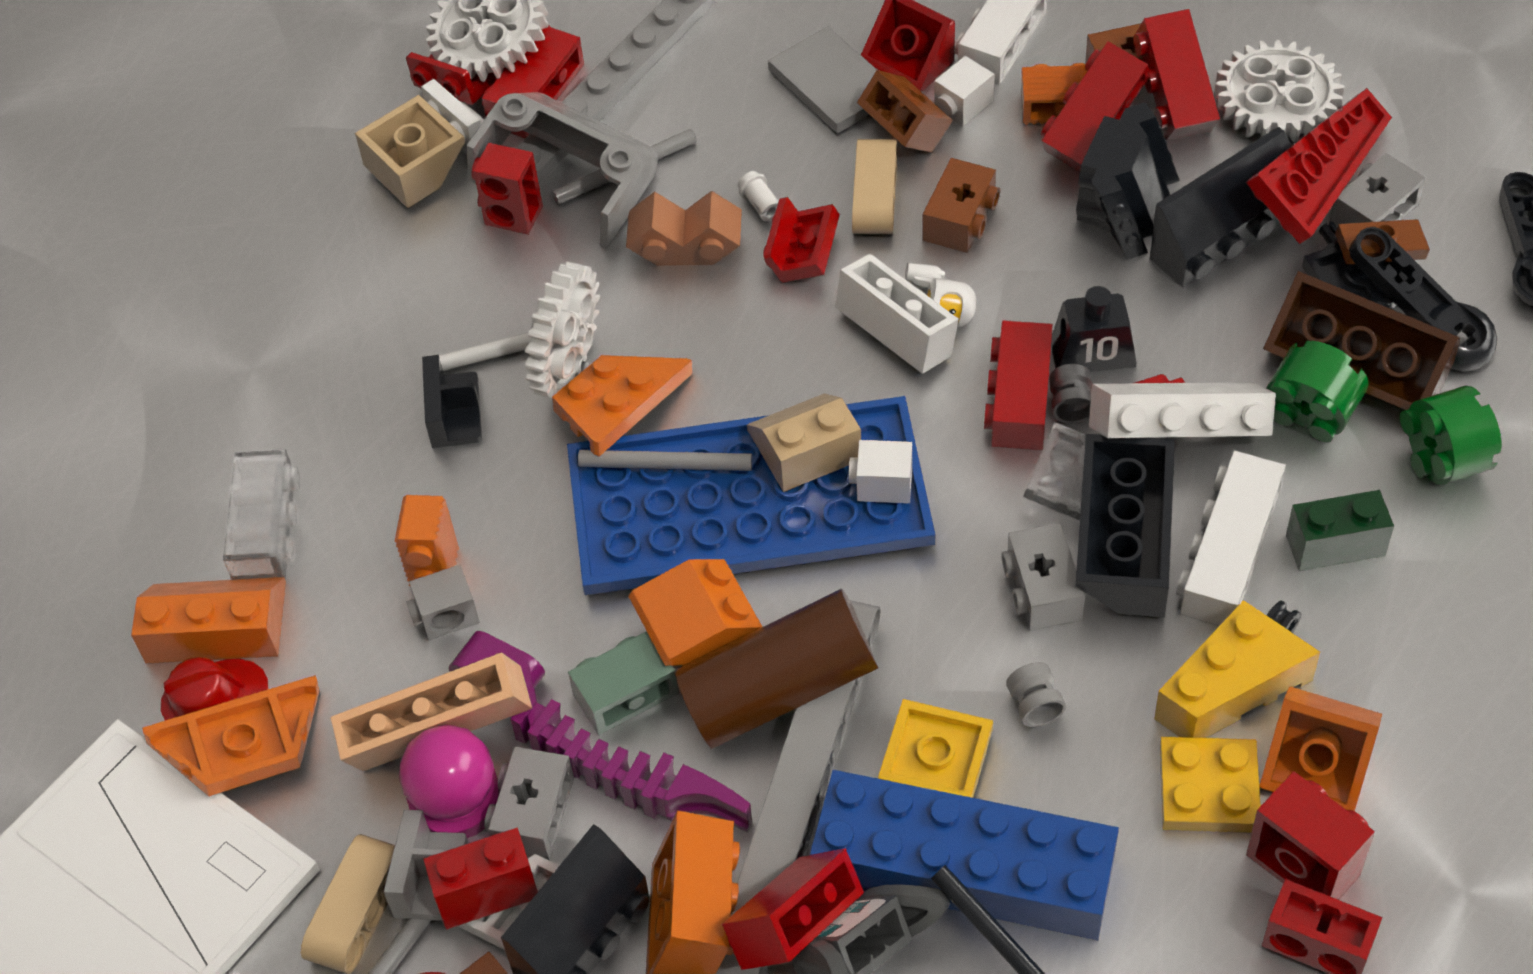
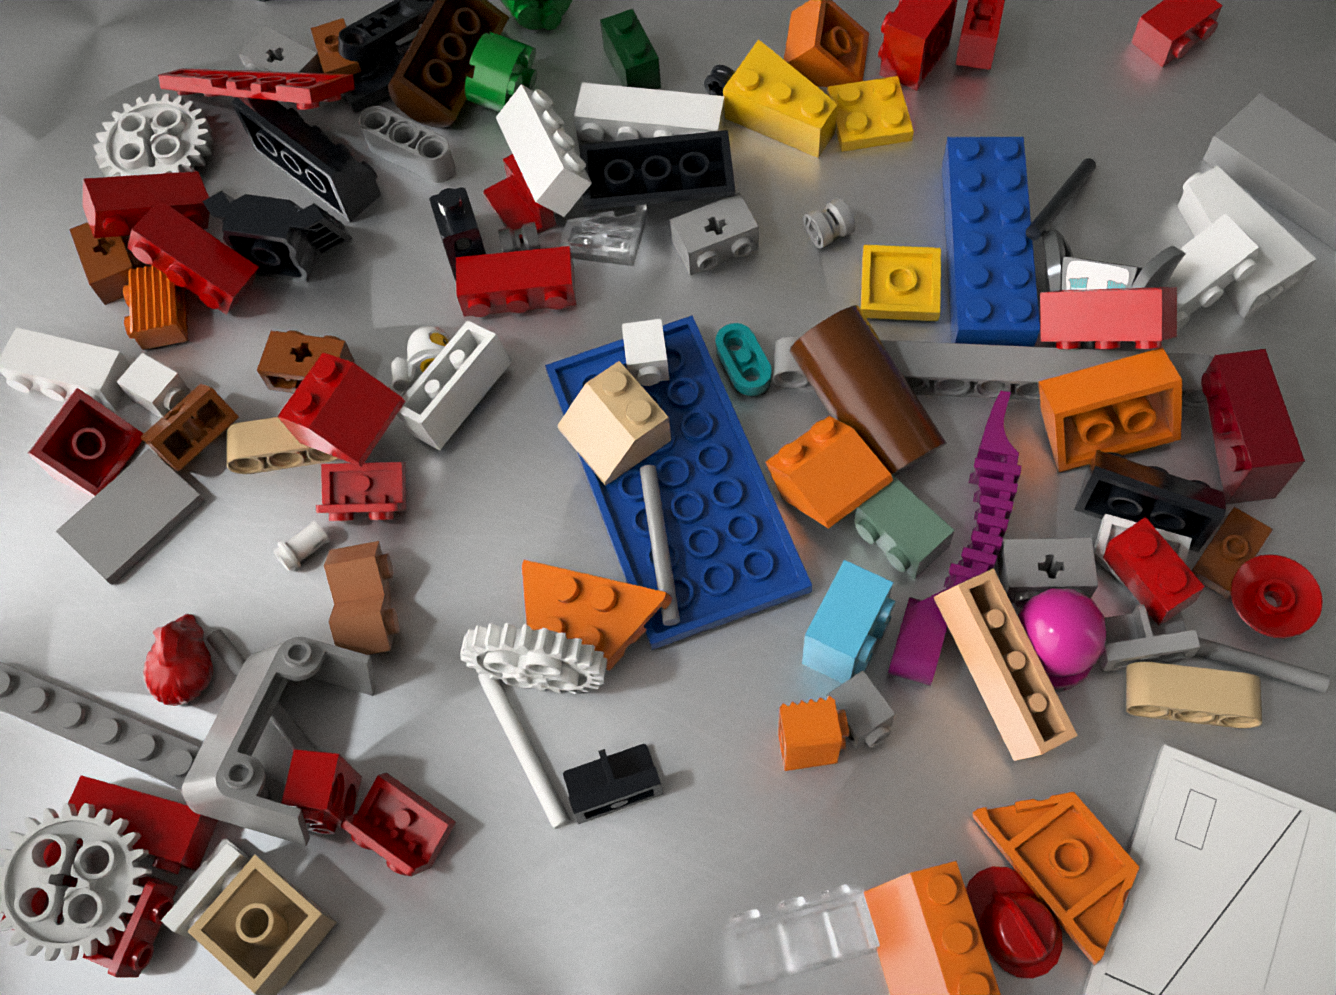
camera: 100 degrees left, 10 degrees up
none -> red hair [143,614,213,706]
none -> red slope [277,352,405,467]
none -> red bracket [340,772,456,877]
none -> light grey beam [358,106,455,183]
none -> teal plate [715,323,772,396]
none -> medium azure brick [802,560,896,684]

